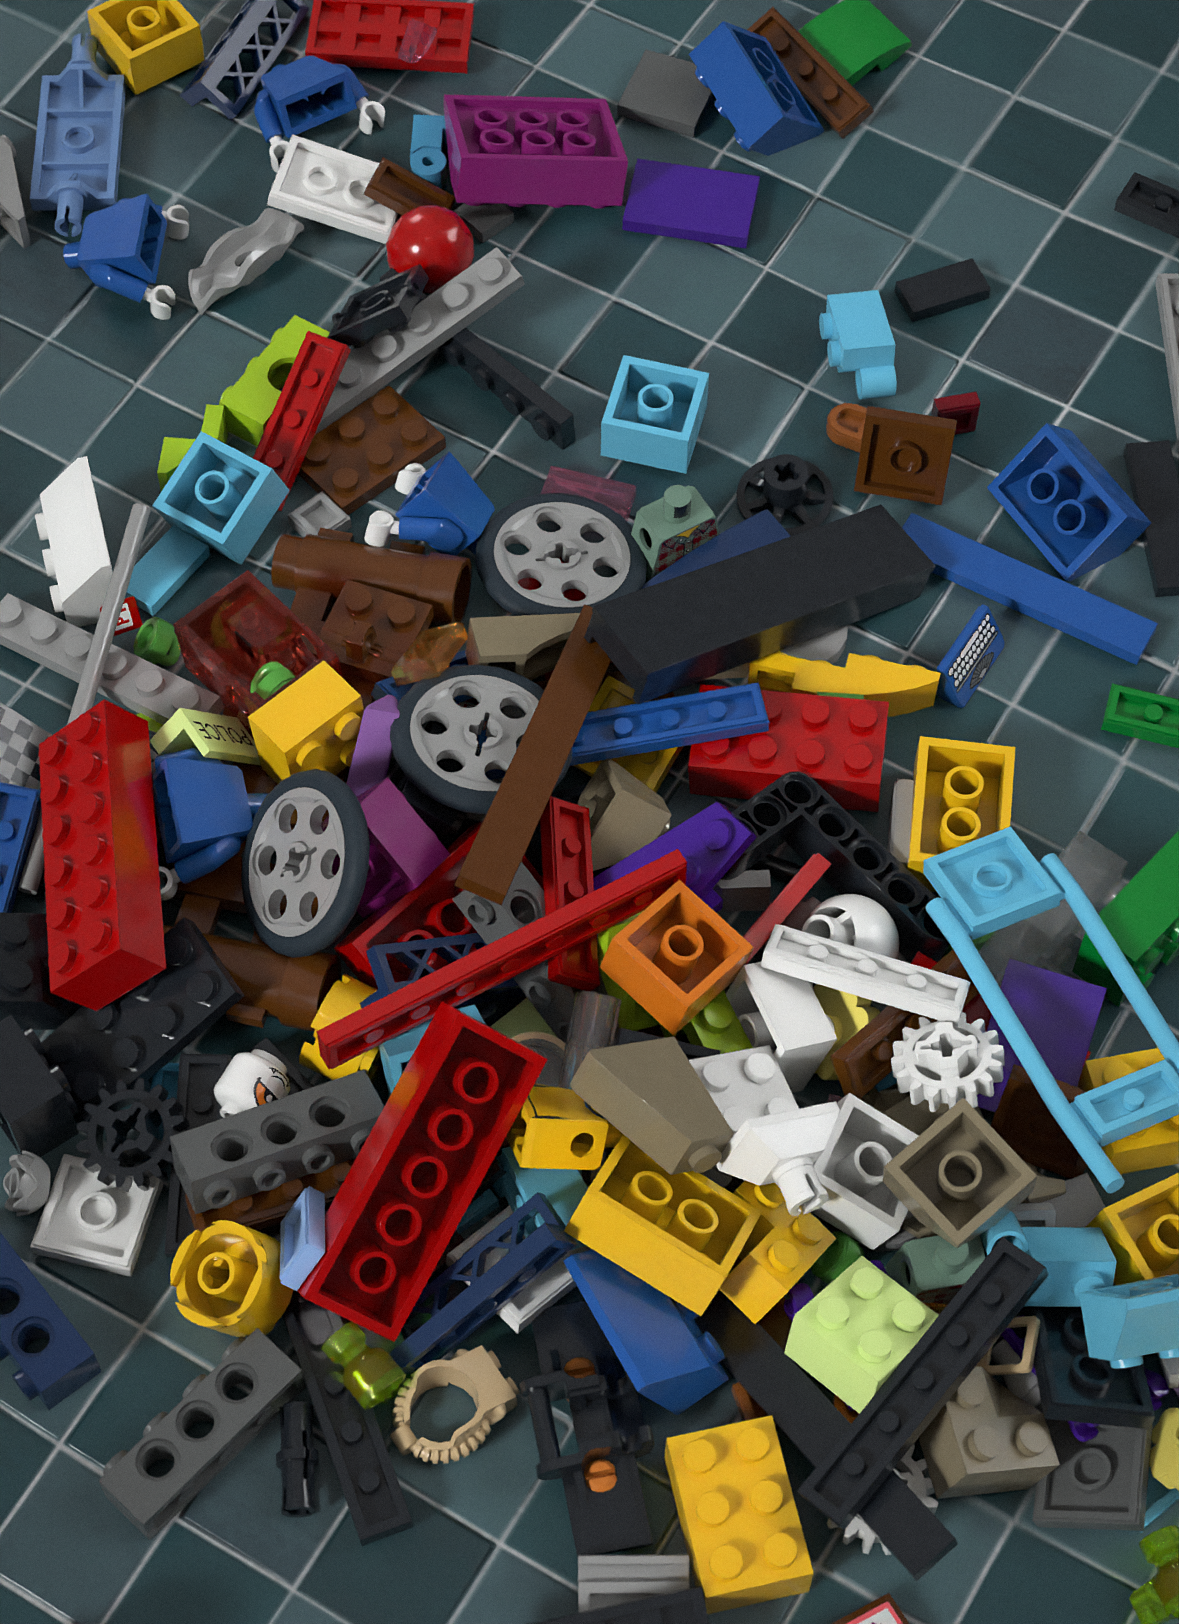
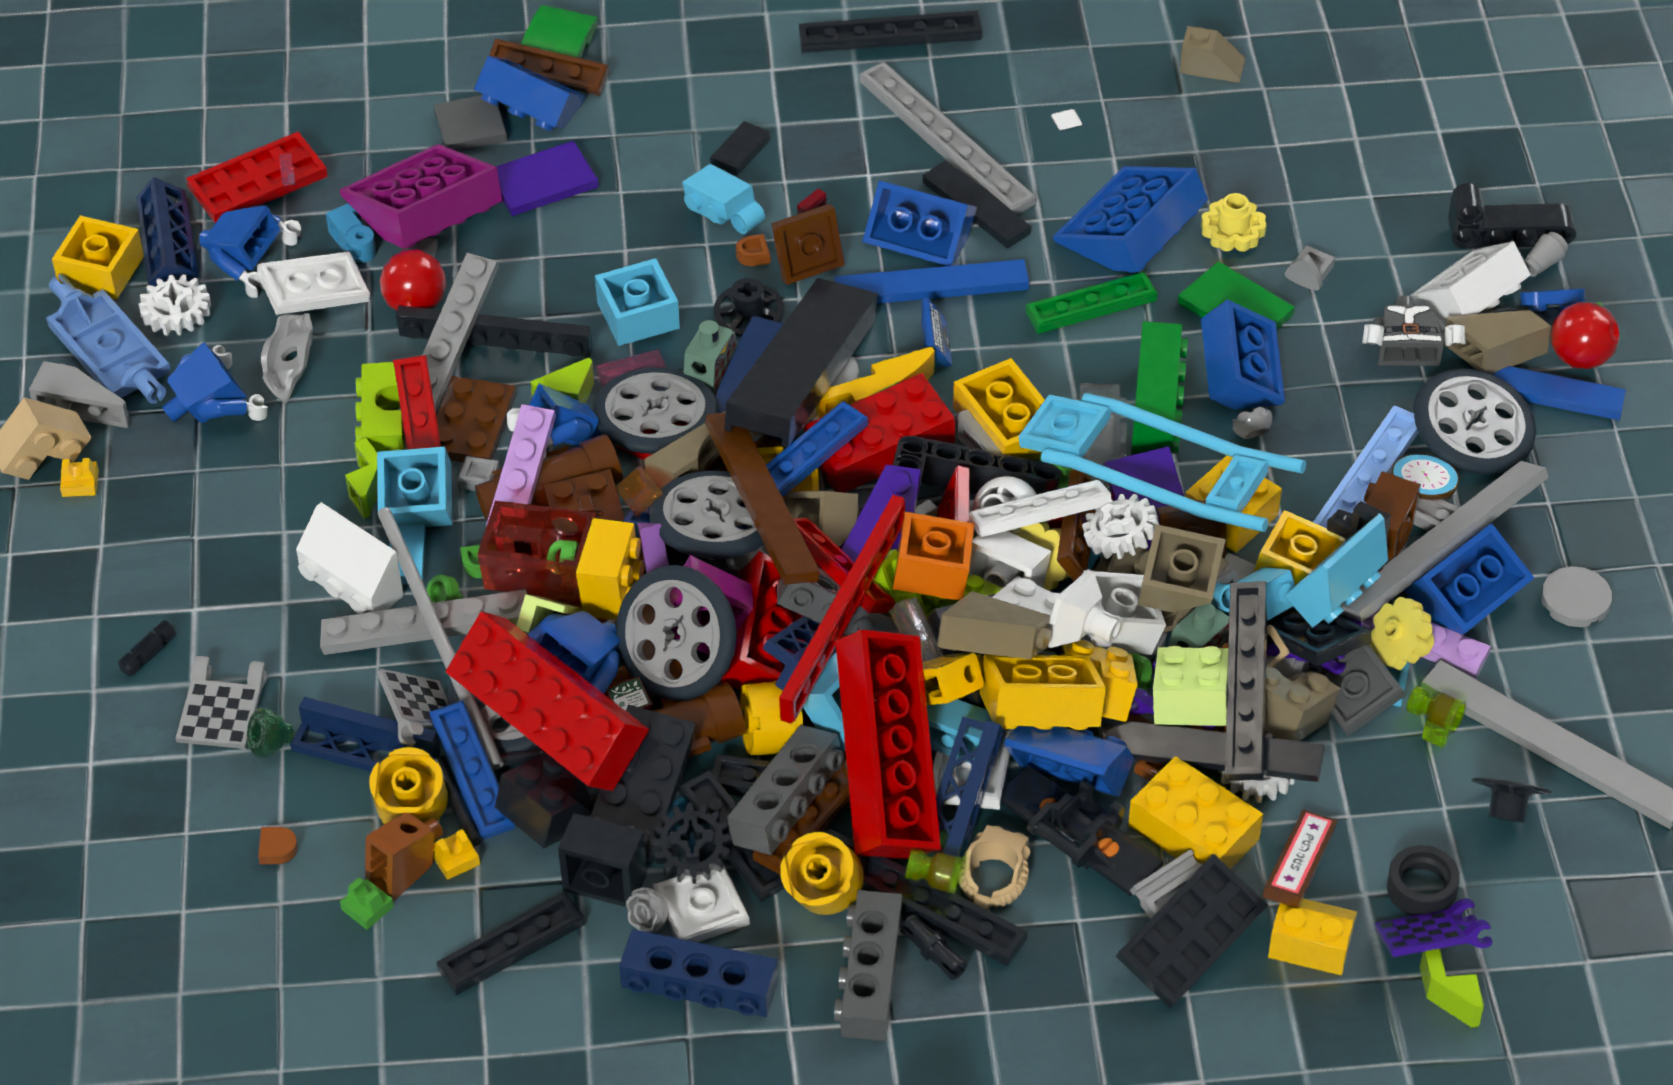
camera: 35 degrees left, 10 degrees down
red sticker [100,596,142,636] -> none
white head [214,1049,290,1118] -> none
light blue tile [280,1186,325,1291] -> none
black plate [327,264,429,349] -> none
reddish brown tile [364,157,456,215] -> none
none -> white gear [139,275,211,335]
none -> lavender plate [486,404,556,538]
none -> lime slope [530,357,594,404]
none -> tile [606,677,653,711]

